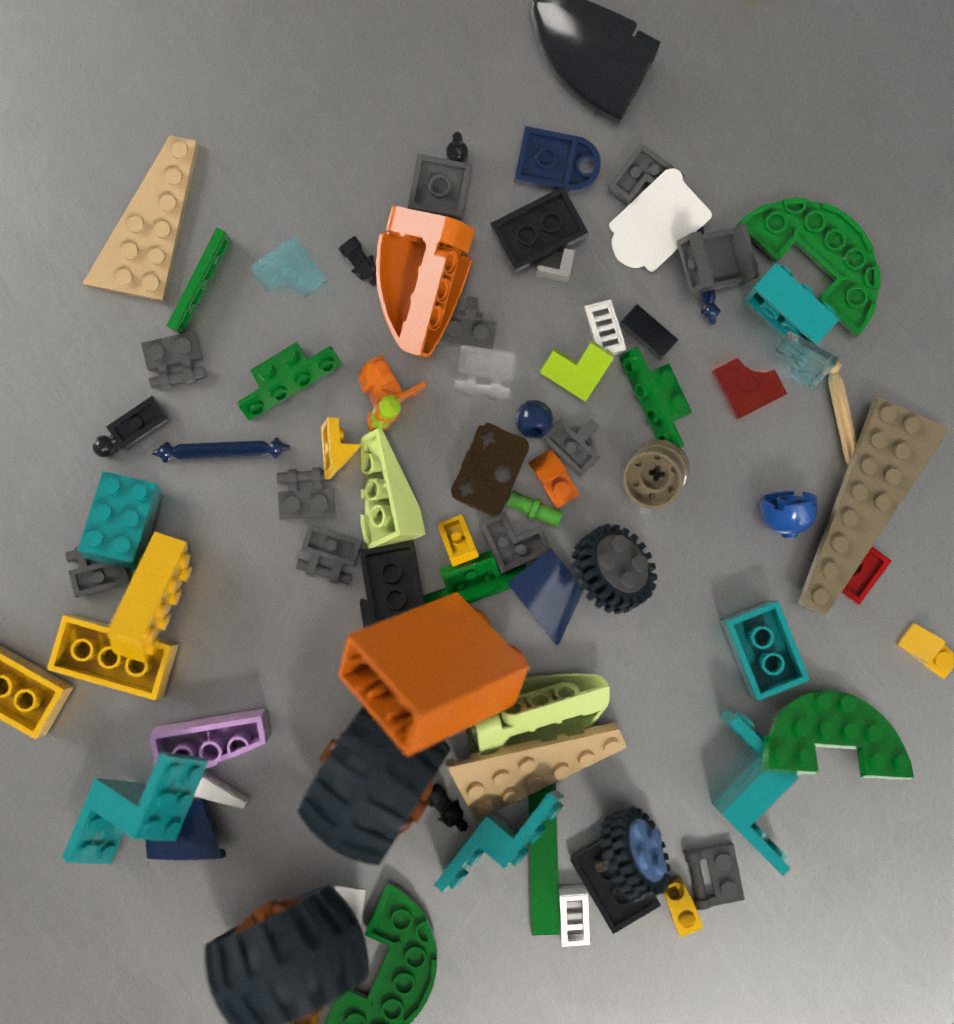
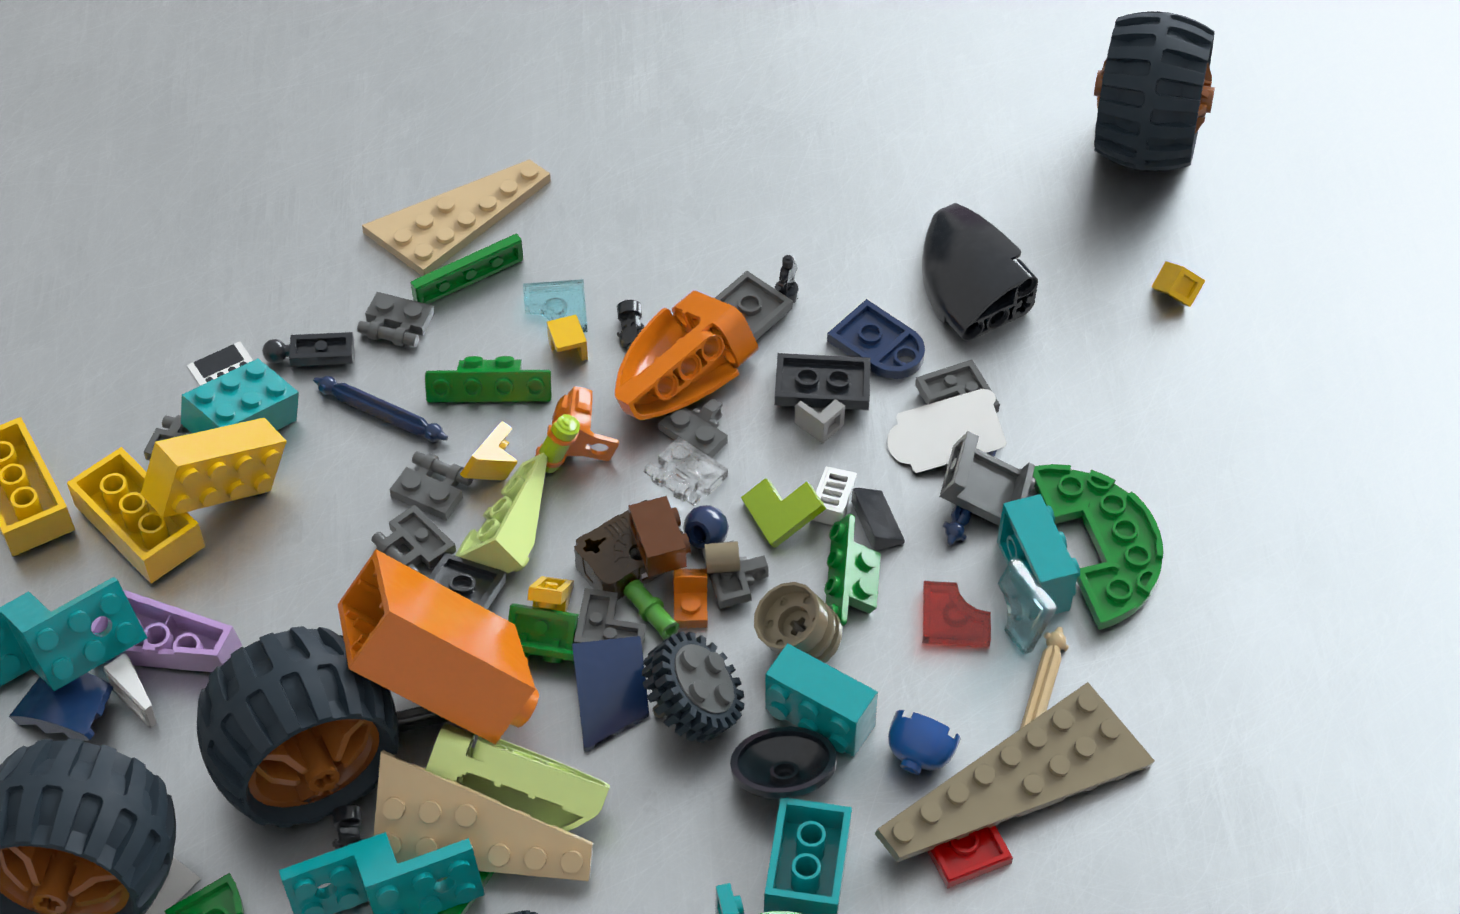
camera: 30 degrees right, 35 degrees down
none -> black sticker [187,341,253,386]
none -> yellow panel [547,314,588,361]
none -> reddish brown brick [628,496,691,577]
none -> dark tan beam [705,541,741,574]
none -> black dish [730,726,837,800]
none -> teal brick [765,643,878,757]

